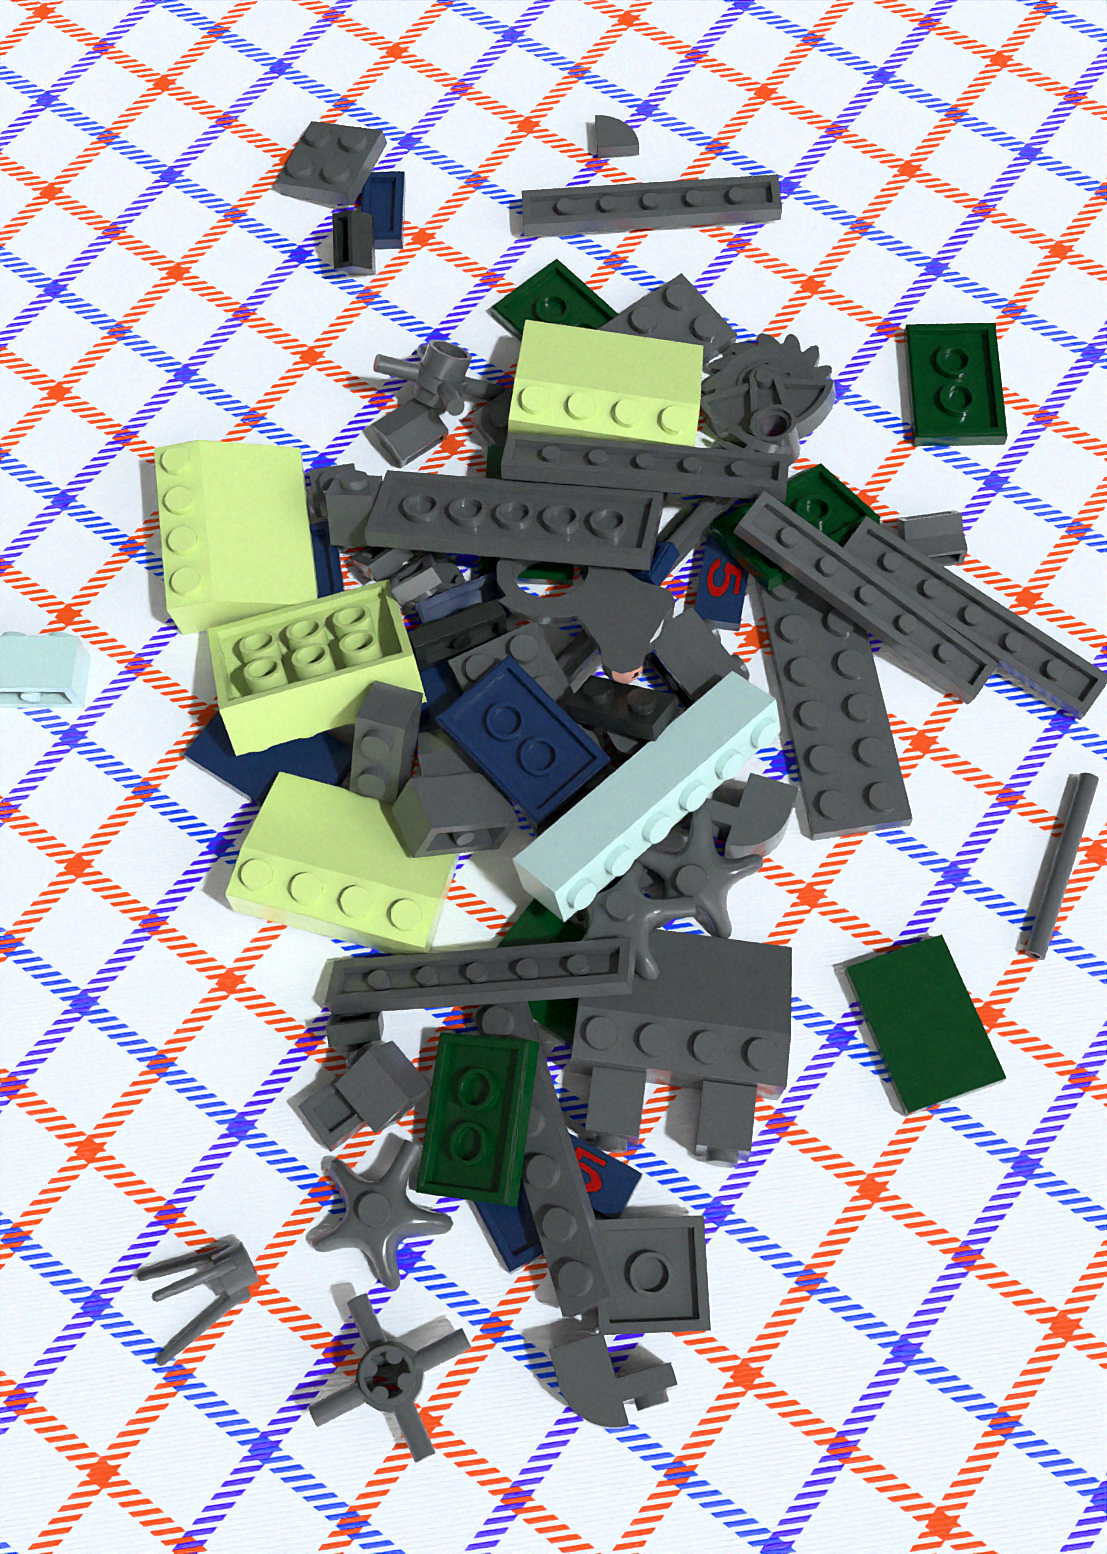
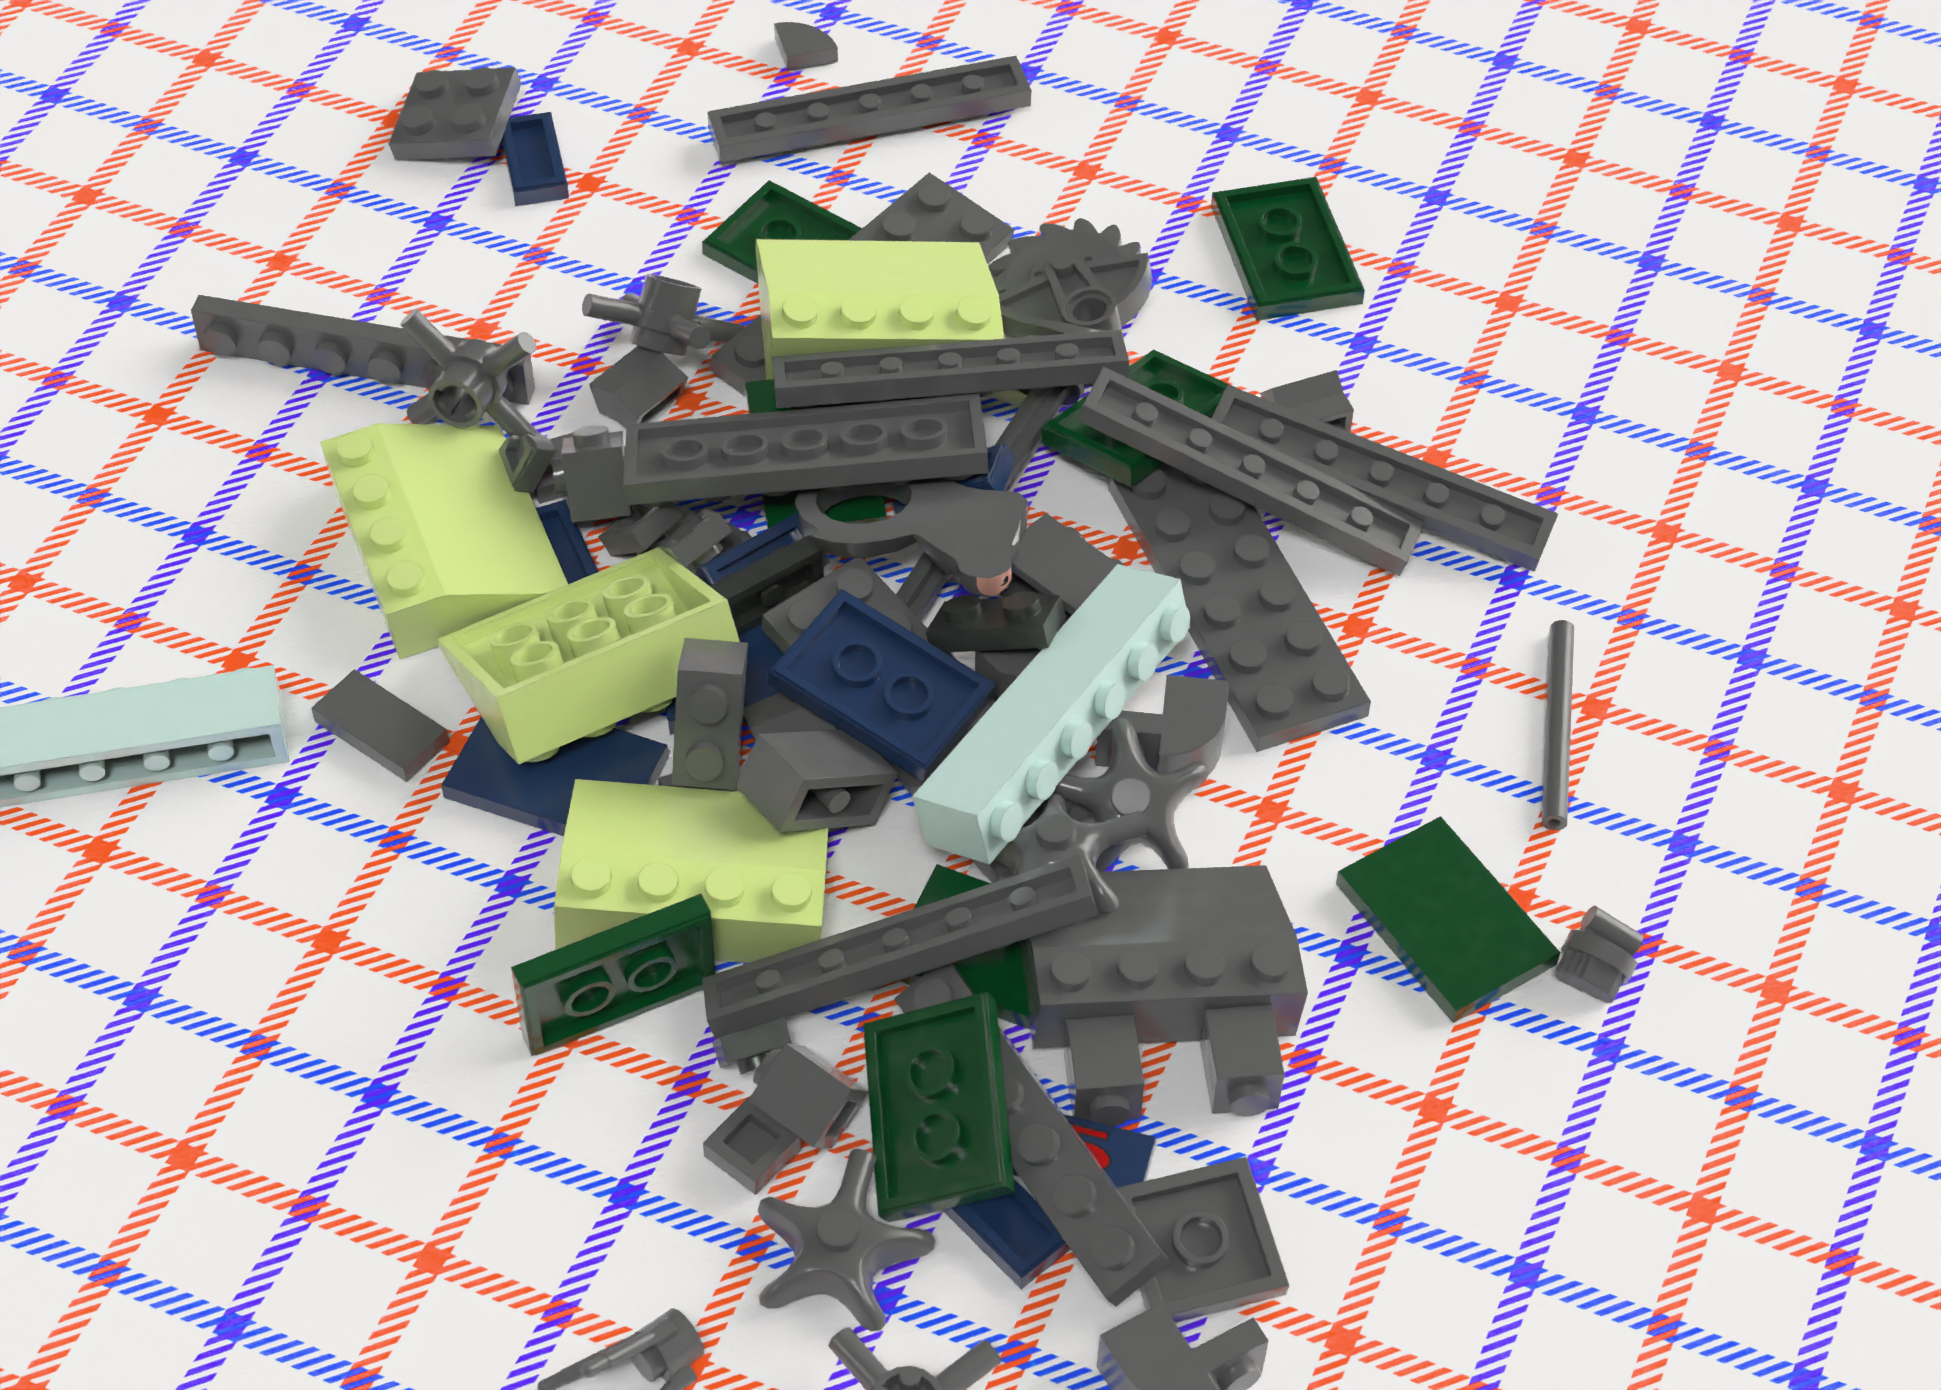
camera: 20 degrees left, 15 degrees down
pearl dark grey piece [332,210,376,275] -> none
dark blue tile [694,535,749,631] -> none
none -> dark grey plate [191,294,535,405]
none -> dark grey tile [311,669,449,782]
none -> dark grey bar [400,308,540,436]
none -> dark grey tile [499,433,556,493]
none -> dark green tile [511,894,715,1056]
none -> dark grey piece [1556,905,1644,1003]

